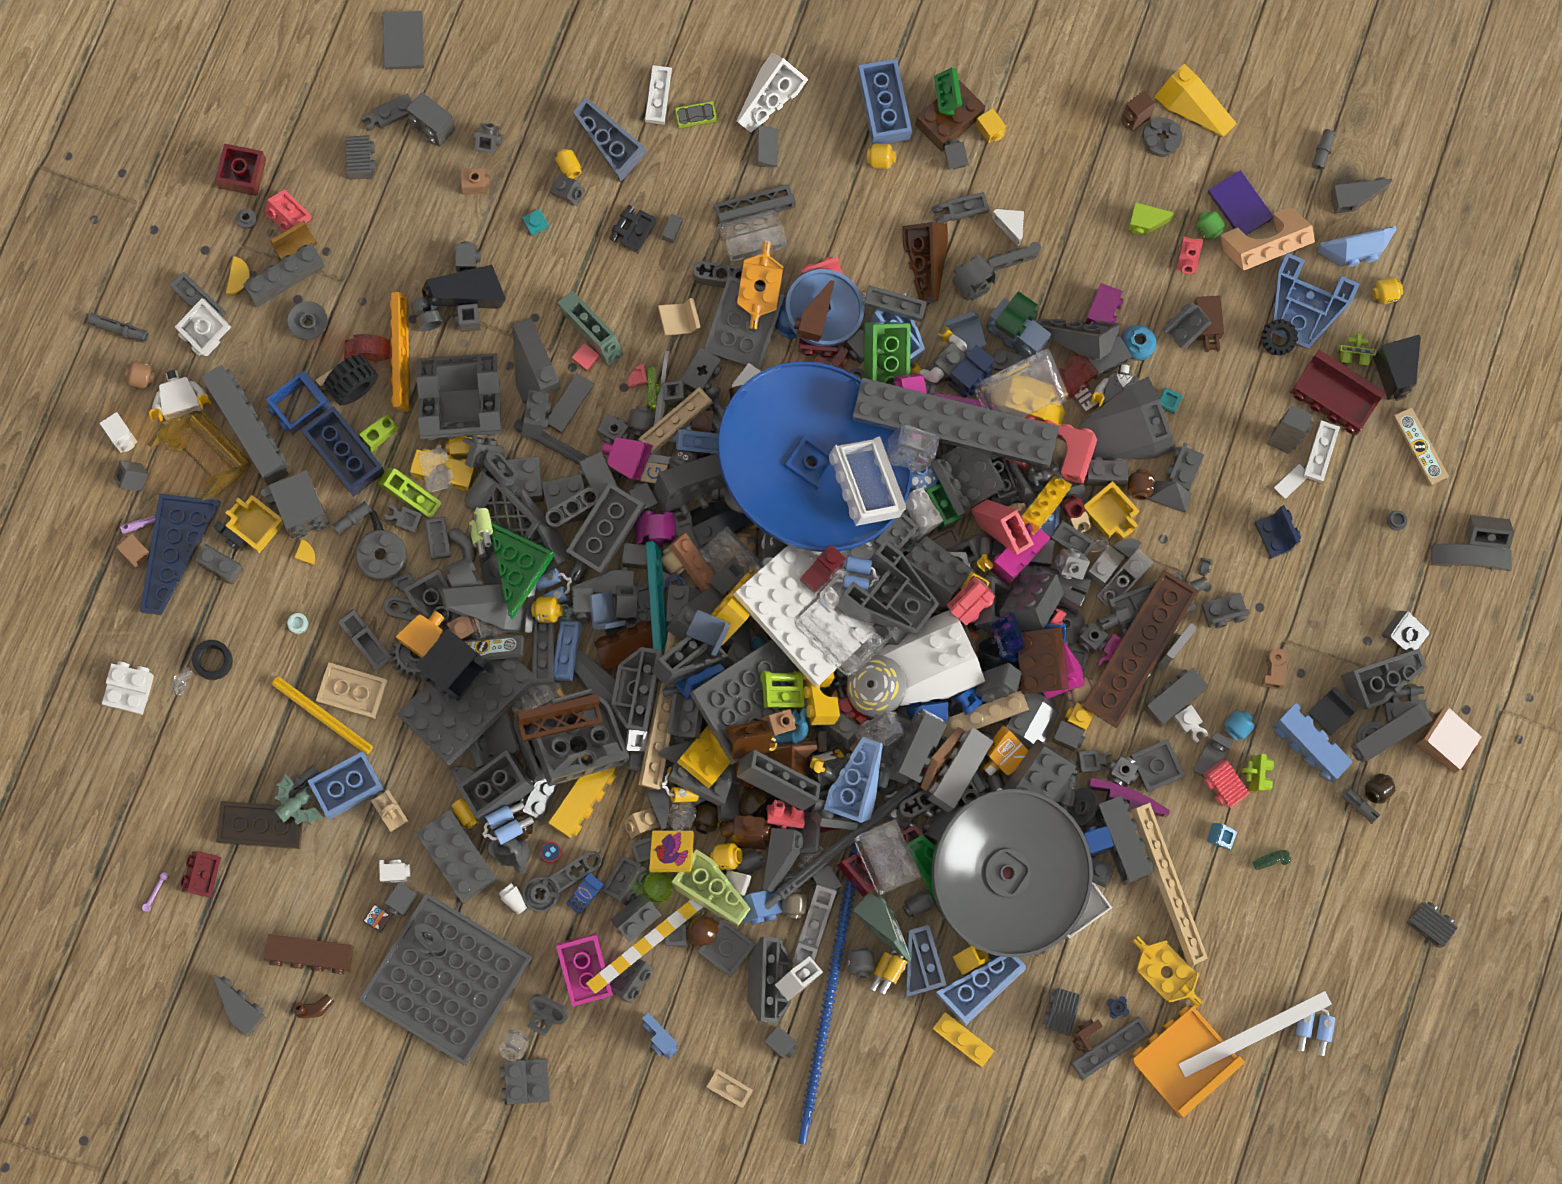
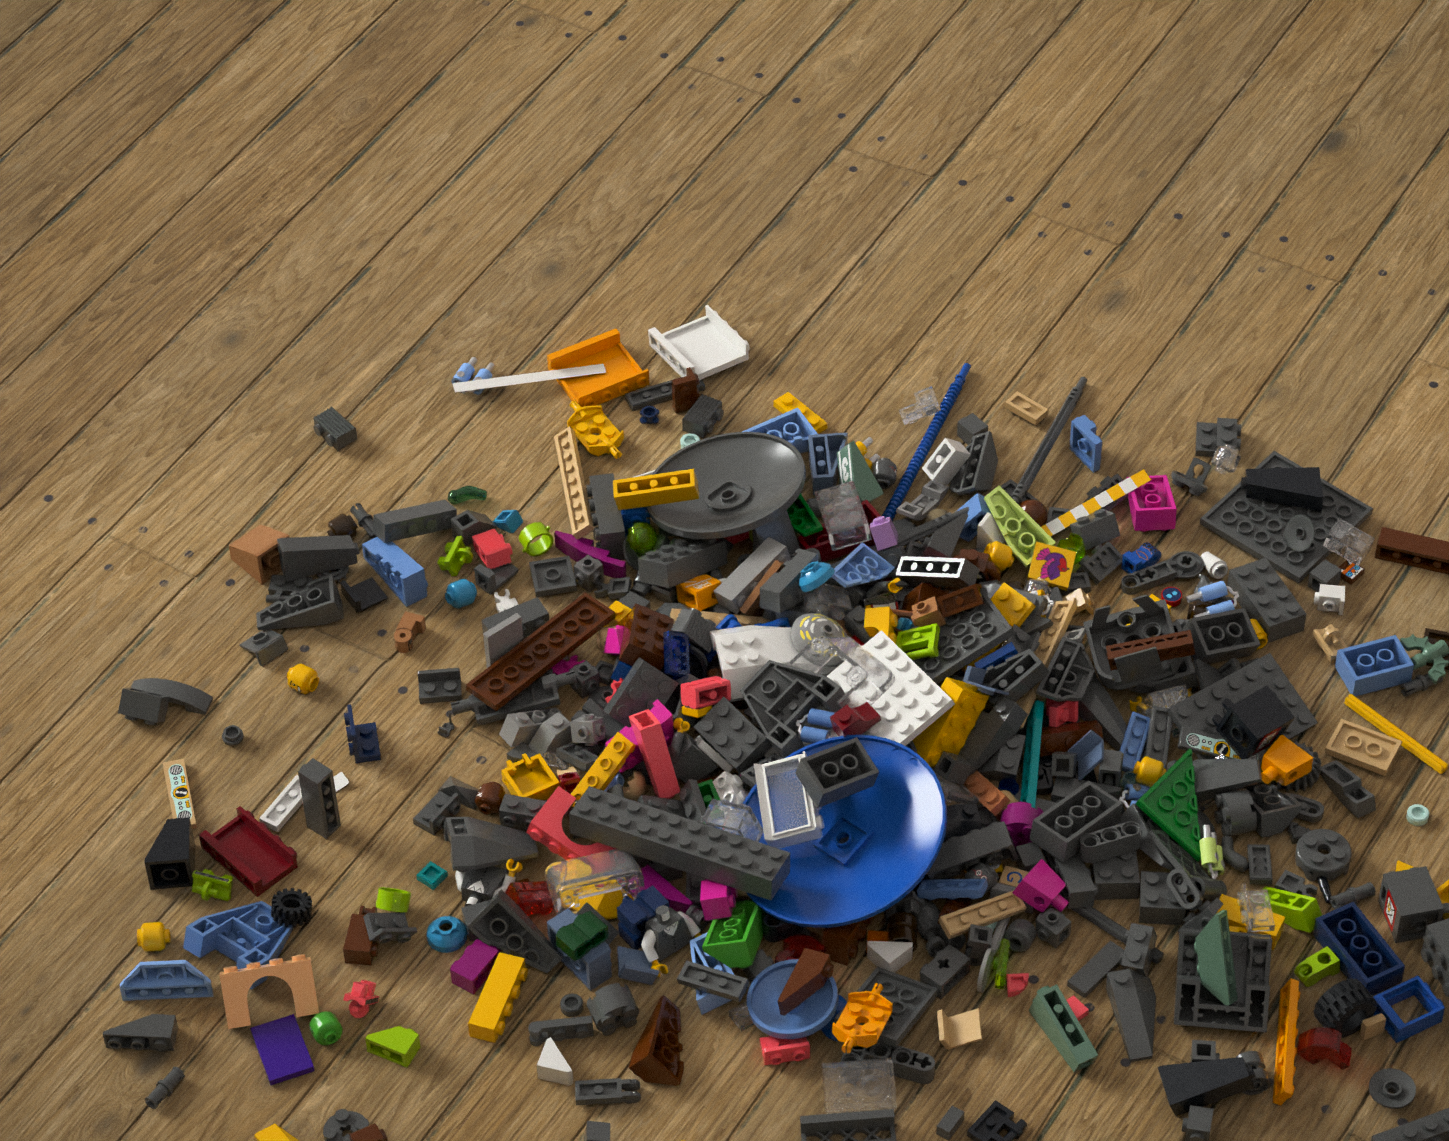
camera: 160 degrees left, 30 degrees down
reddish brown arm [294,994,334,1018] -> none
none -> yellow head [287,663,319,694]
none -> dark grey brick [373,499,457,543]
none -> lime piece [376,887,411,913]
none -> dark grey slope [451,510,497,546]
none -> yellow brick [468,952,528,1043]
none -> lime piece [519,522,554,557]
none -> dark grey tile [560,994,583,1017]
none -> yellow brick [613,469,699,510]
none -> clear neon green hair [627,522,657,553]
none -> white panel [648,305,750,380]
none -> light aqua tile [680,433,700,449]
none -> dark grey brick [795,737,879,808]
none -> dark azure piece [799,561,835,592]
none -> lavender slope [870,516,898,551]
none -> clear plate [899,386,941,425]
none -> dark grey axle [1010,377,1087,504]
none -> sand green wedge [1194,910,1238,1005]
none -> black slope [1241,467,1323,511]
none -> clear brick [1323,518,1375,566]

